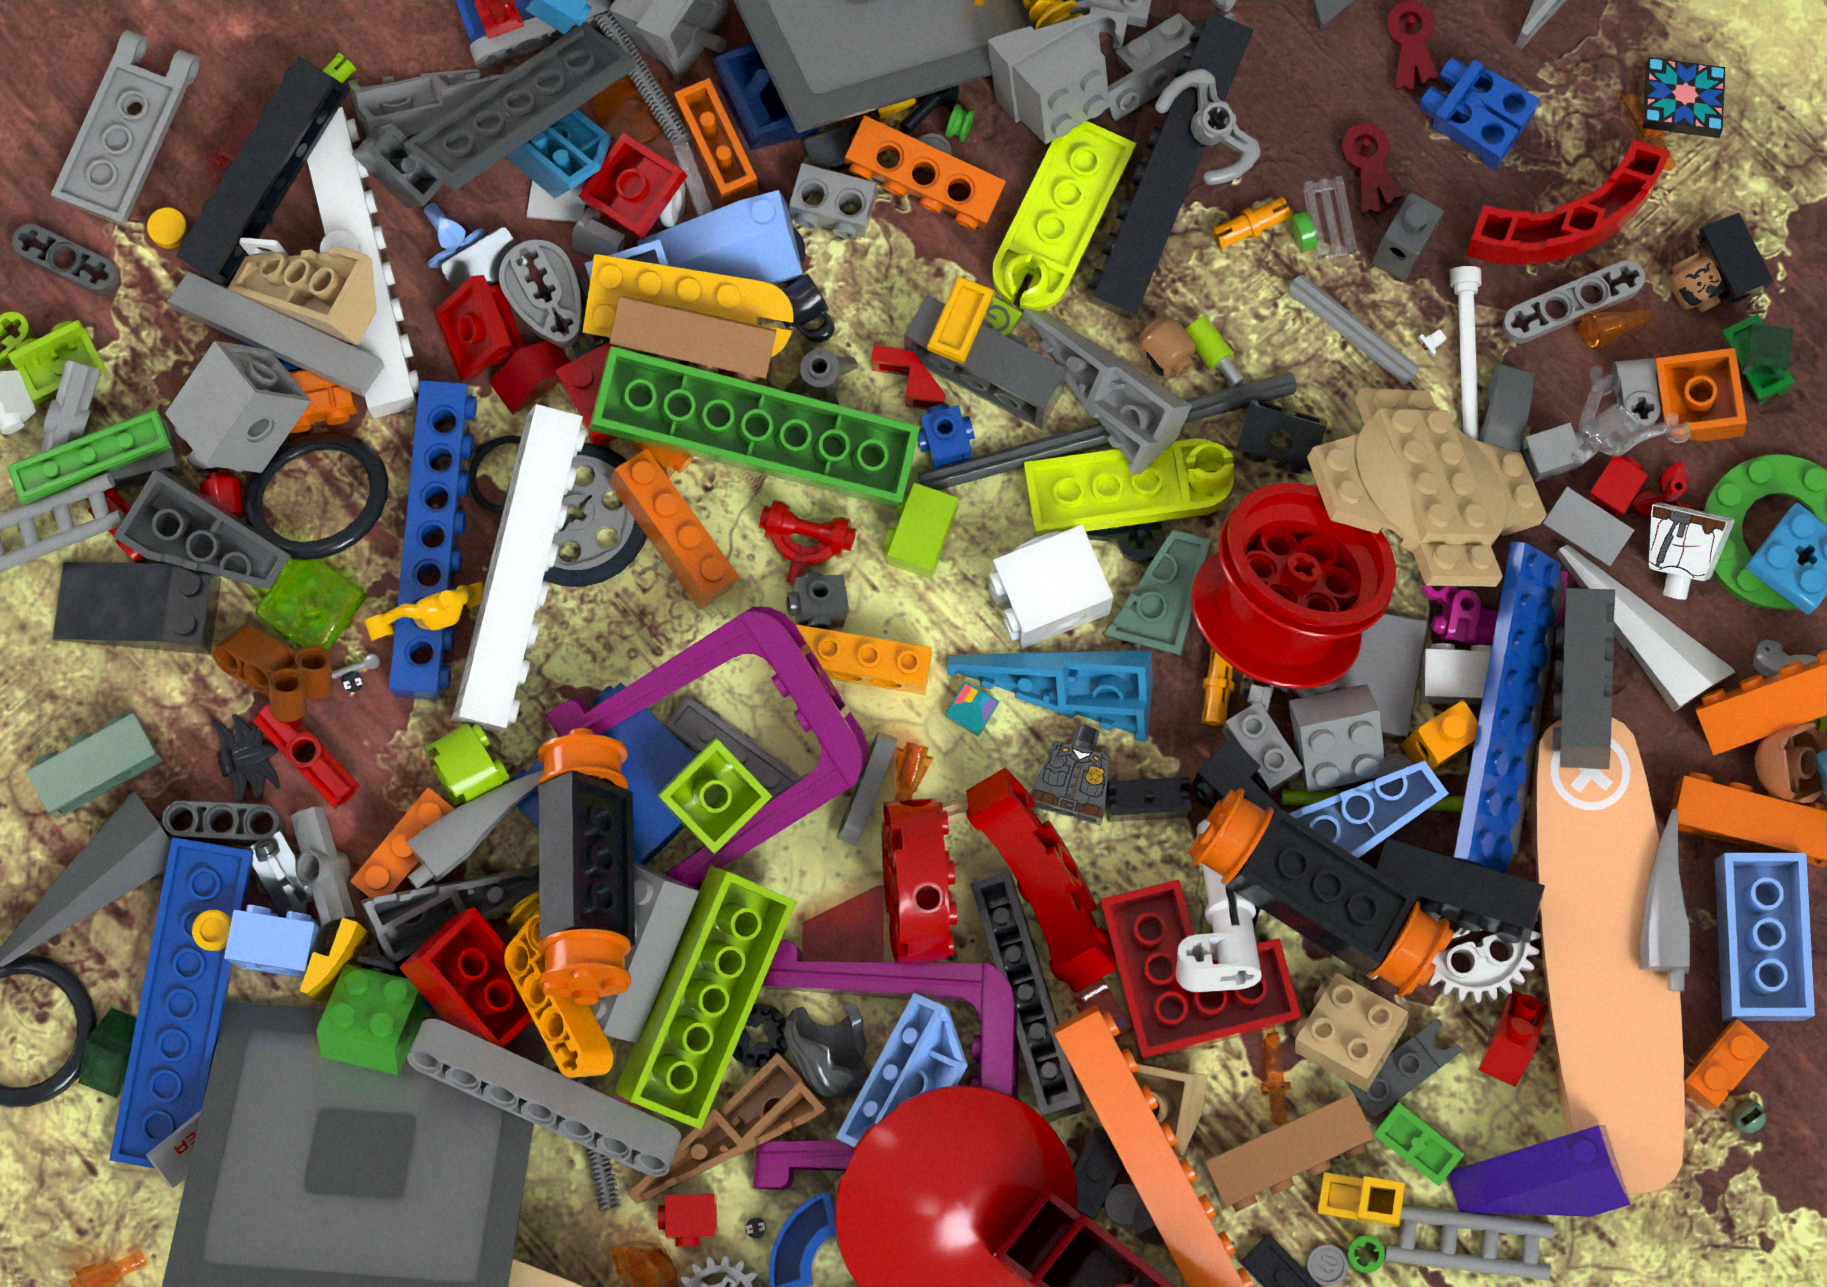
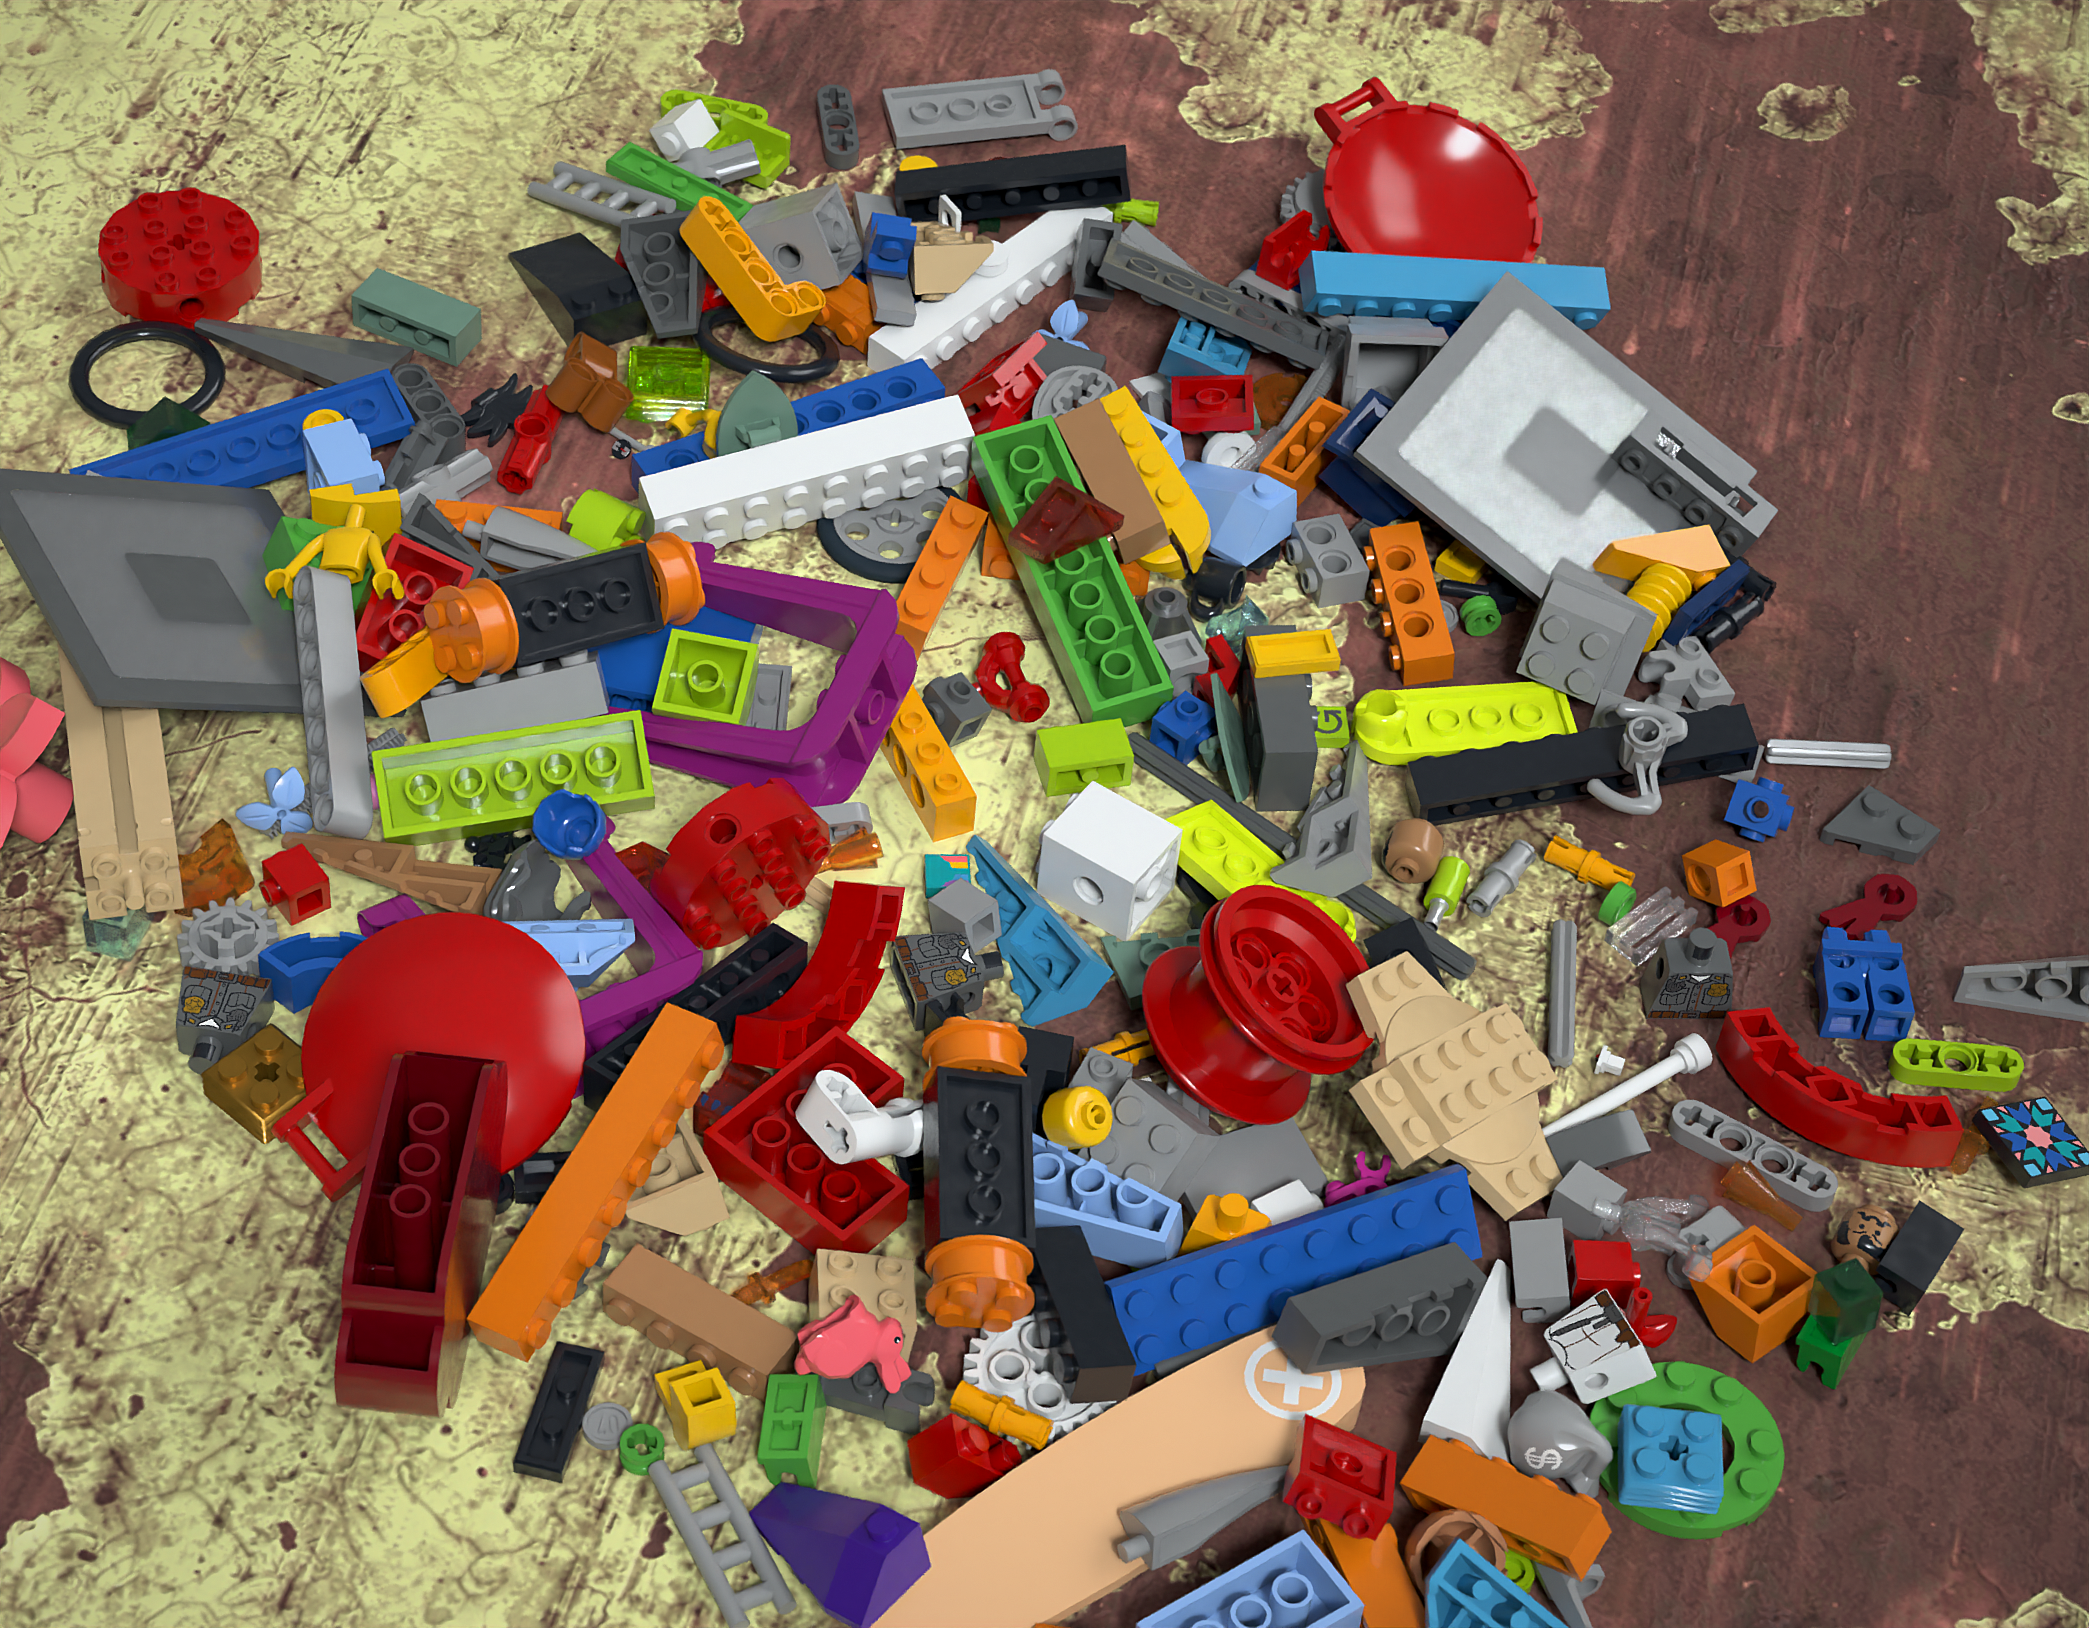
camera: 50 degrees right, 30 degrees down
none -> light blue plant [235,767,313,834]
none -> yellow piece [265,504,404,599]
none -> blue hair [532,789,606,860]
none -> light orange beam [679,196,826,342]
none -> sand green shield [716,370,798,457]
none -> coral animal [794,1294,911,1393]
none -> blue brick [863,212,917,279]
none -> light grey brick [928,878,1002,954]
none -> light orange pin [950,1380,1054,1451]
none -> clear red wing [1008,476,1124,565]
none -> yellow head [1042,1086,1113,1150]
none -> light grey brick [1153,630,1209,701]
none -> sand green shield [1198,673,1249,803]
none -> clear light blue piece [1205,595,1269,656]
none -> red plate [1282,1414,1397,1541]
none -> light grey pin [1466,839,1537,917]
none -> light grey piece [1508,1390,1613,1498]
none -> orange brick [1682,839,1757,907]
none -> blue brick [1724,776,1795,842]
none -> lime beam [1888,1038,2024,1092]

